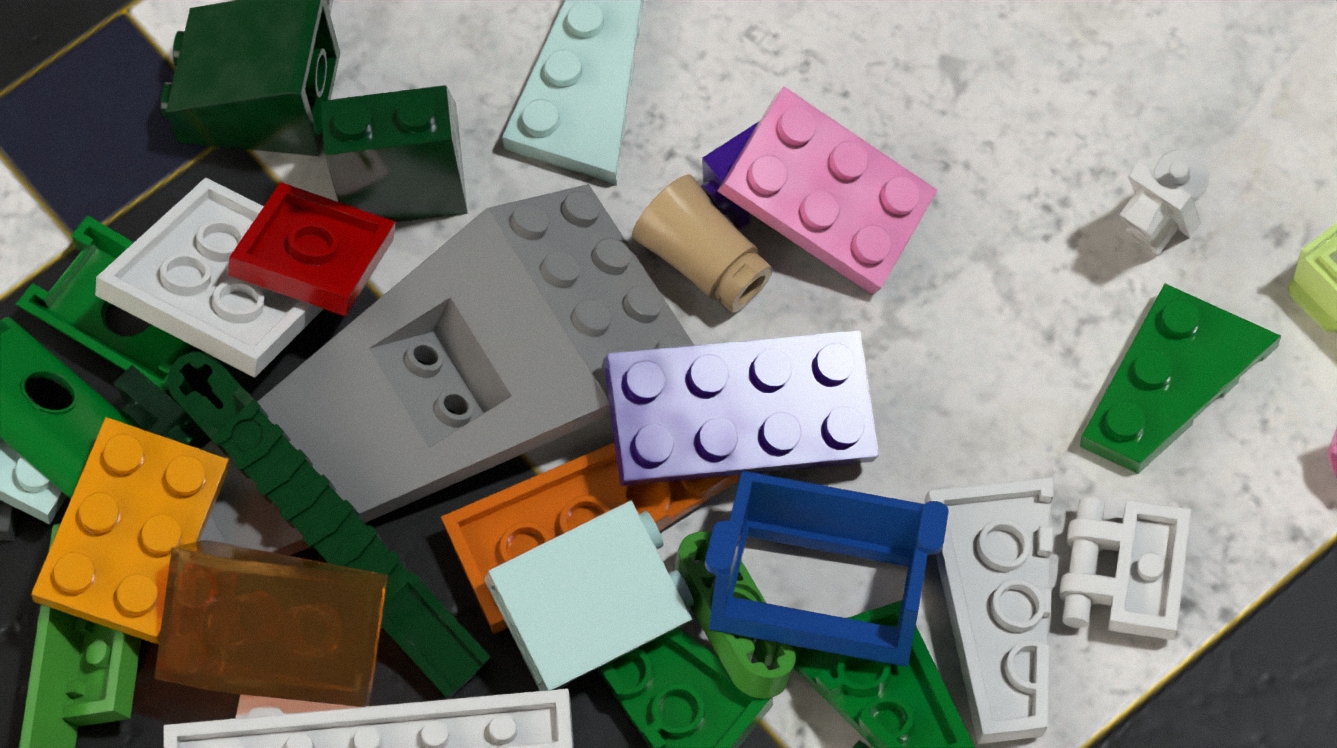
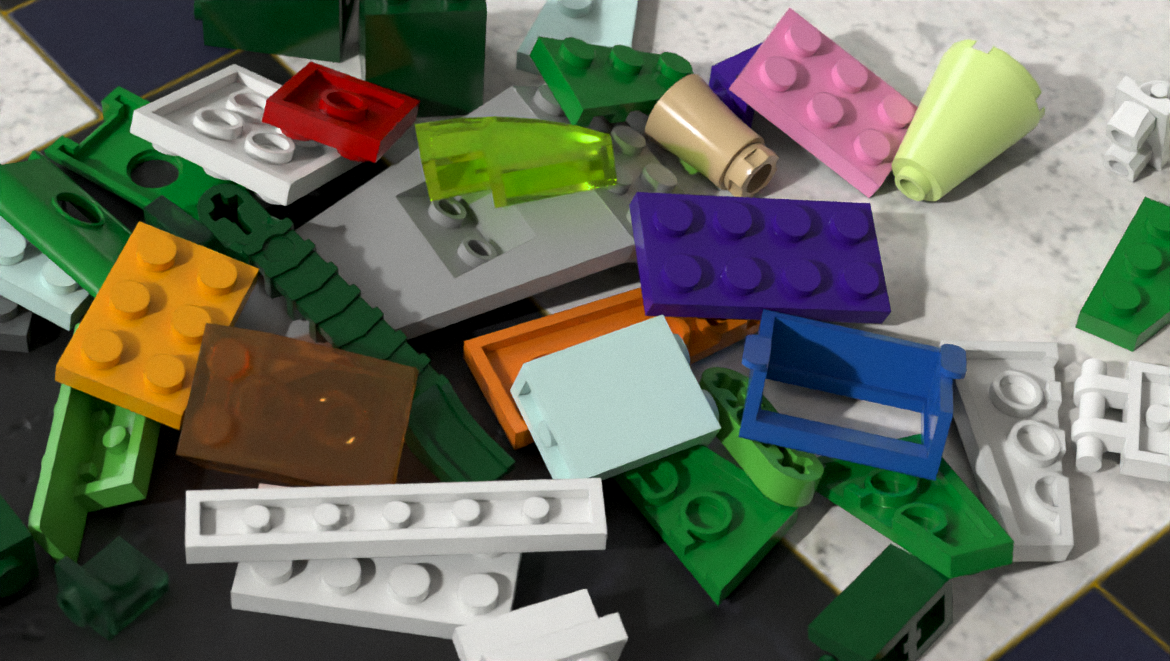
camera: 10 degrees left, 15 degrees down
none -> clear neon green slope [415,116,618,208]
none -> green wing [529,36,694,128]
none -> yellowish green cone [892,39,1045,201]

